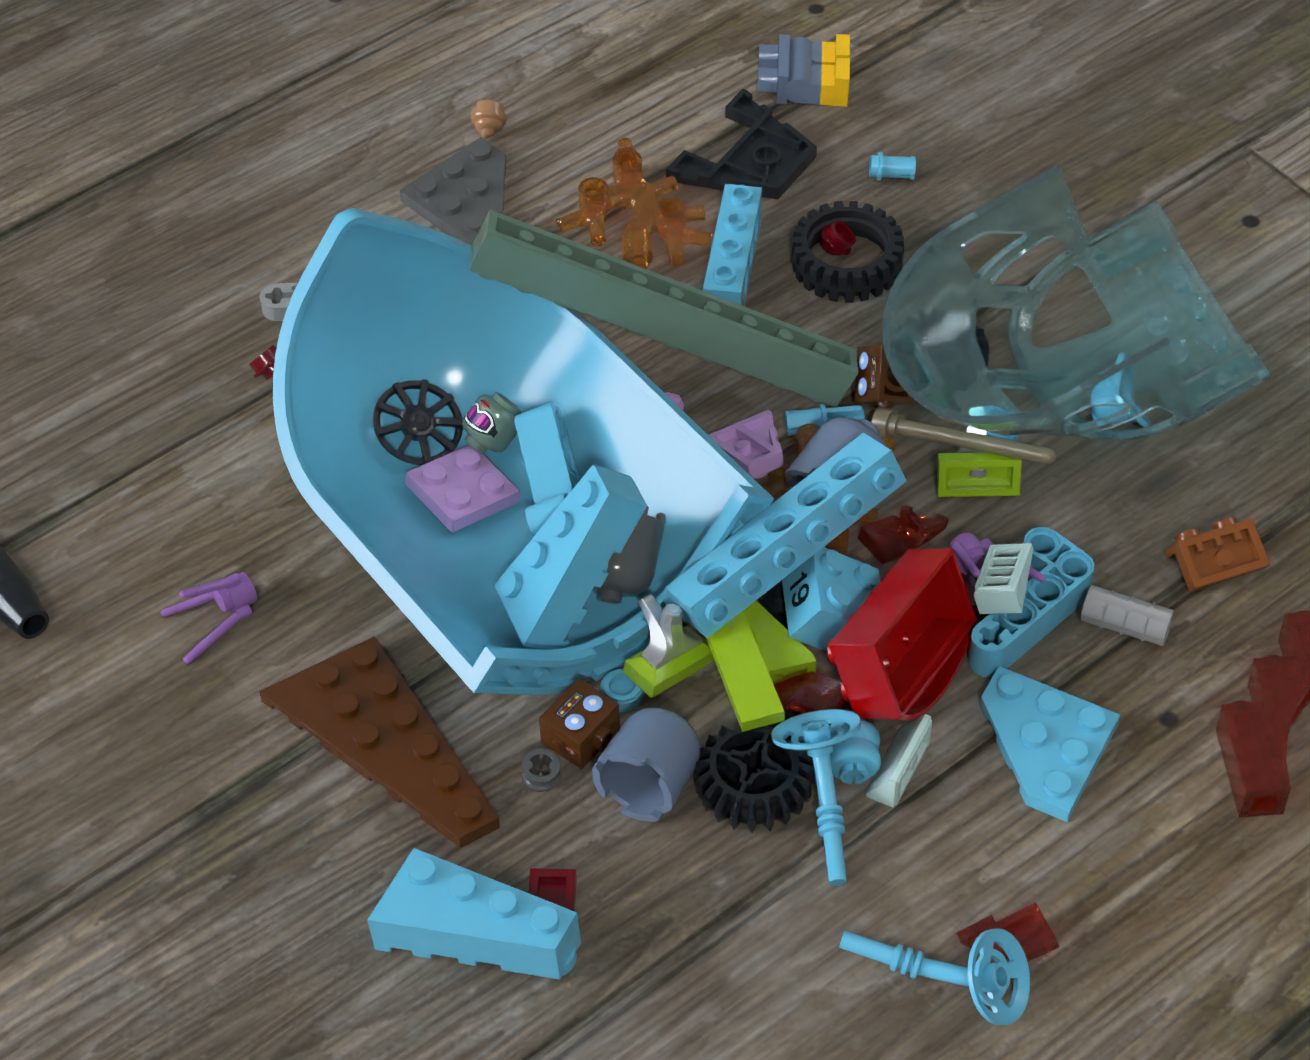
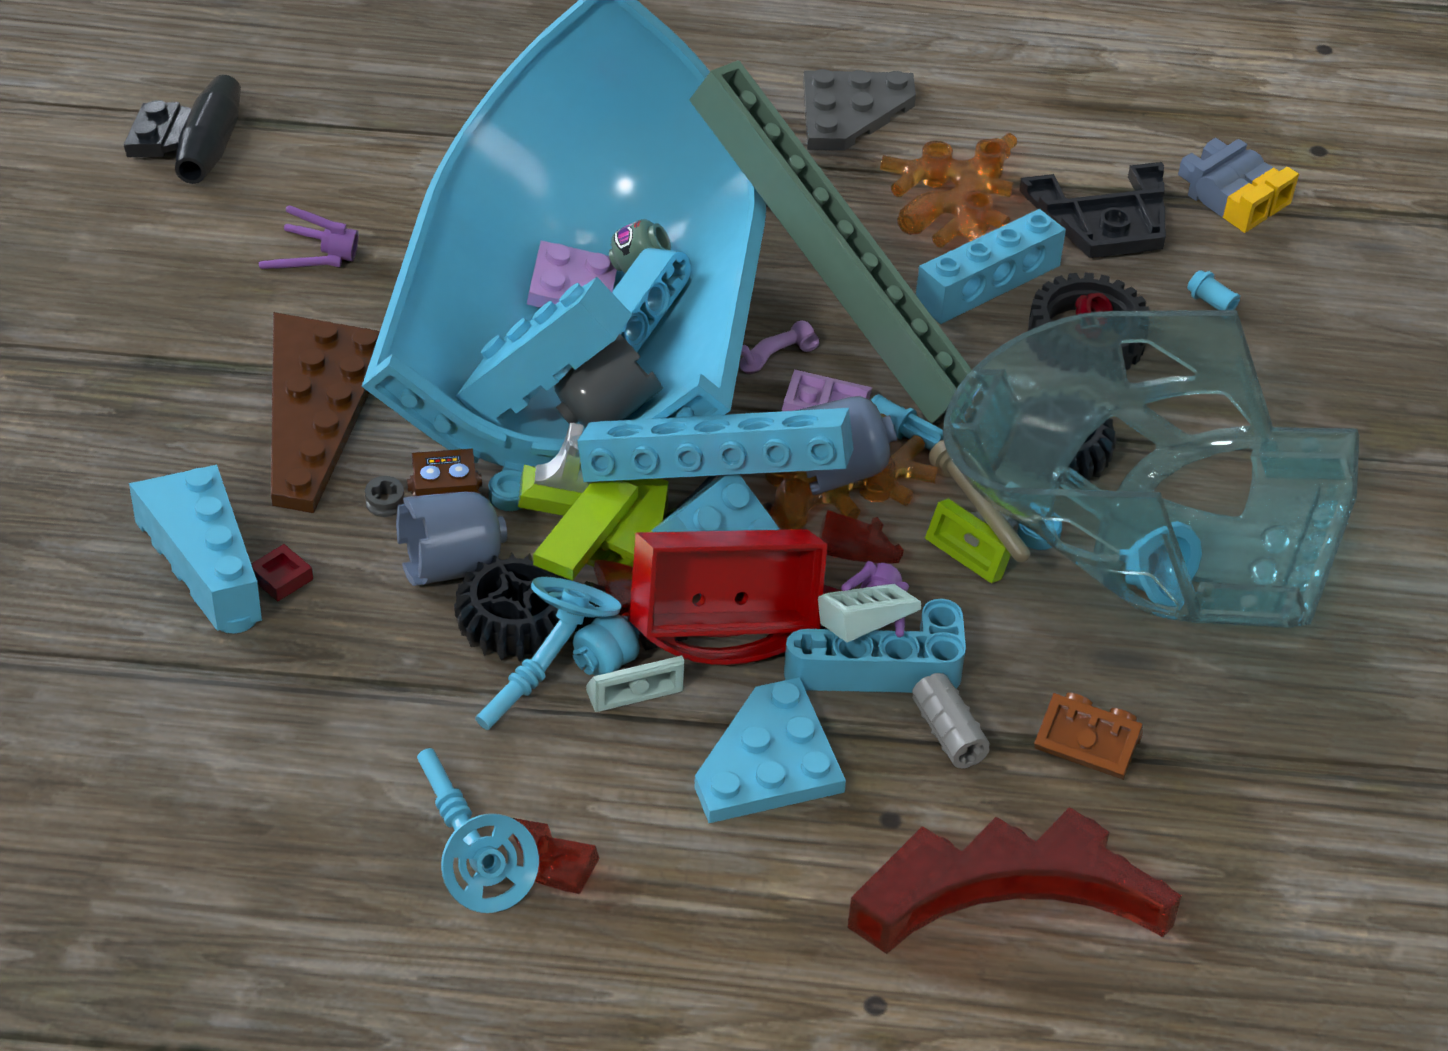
camera: 40 degrees right, 5 degrees down
black wheel [373,379,463,465] -> none
medium nougat plate [470,100,507,139] -> none

